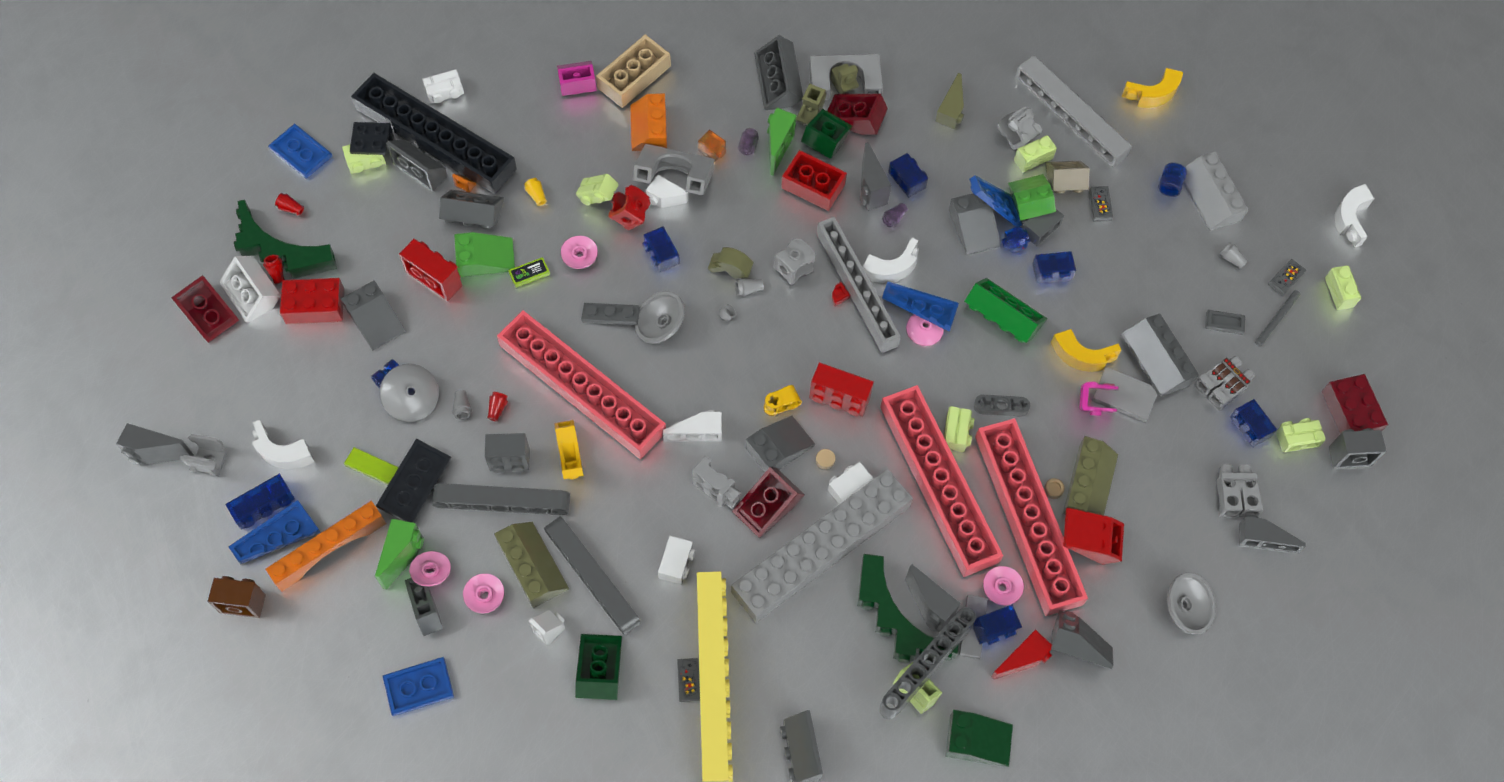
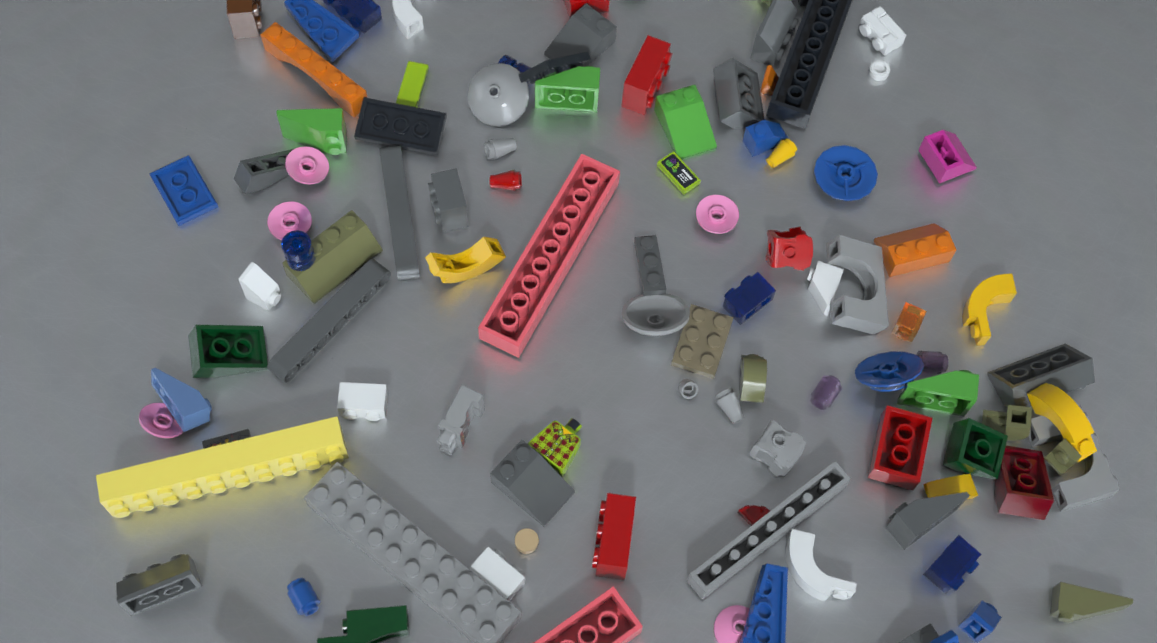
camera: 75 degrees right, 0 degrees up
yellowish green brick [576,174,618,205] -> none
tan brick [596,34,671,108] -> none
white slope [663,410,722,441] -> none
slope [732,467,805,538] -> none
yellow piece [763,385,802,416] -> none
clear purple cone [882,203,908,227] -> none
none -> bright pink dish [139,403,183,438]
none -> medium blue slope [151,368,212,432]
none -> clear blue wheel [281,230,315,271]
none -> blue brick [287,578,320,616]
none -> black plate [518,52,591,84]
none -> torso [528,418,582,478]
none -> bright green slope [535,66,600,112]
none -> dark tan plate [671,304,734,379]
none -> blue slope [743,120,789,157]
none -> clear purple brick [810,375,842,410]
none -> blue piece [814,145,878,201]
none -> blue piece [855,351,924,392]
none -> white tile [868,60,890,81]
none -> yellow slope [923,474,978,499]
none -> blue slope [958,600,1002,643]
none -> yellow arch [962,274,1017,346]
none -> yellow arch [1027,383,1097,462]

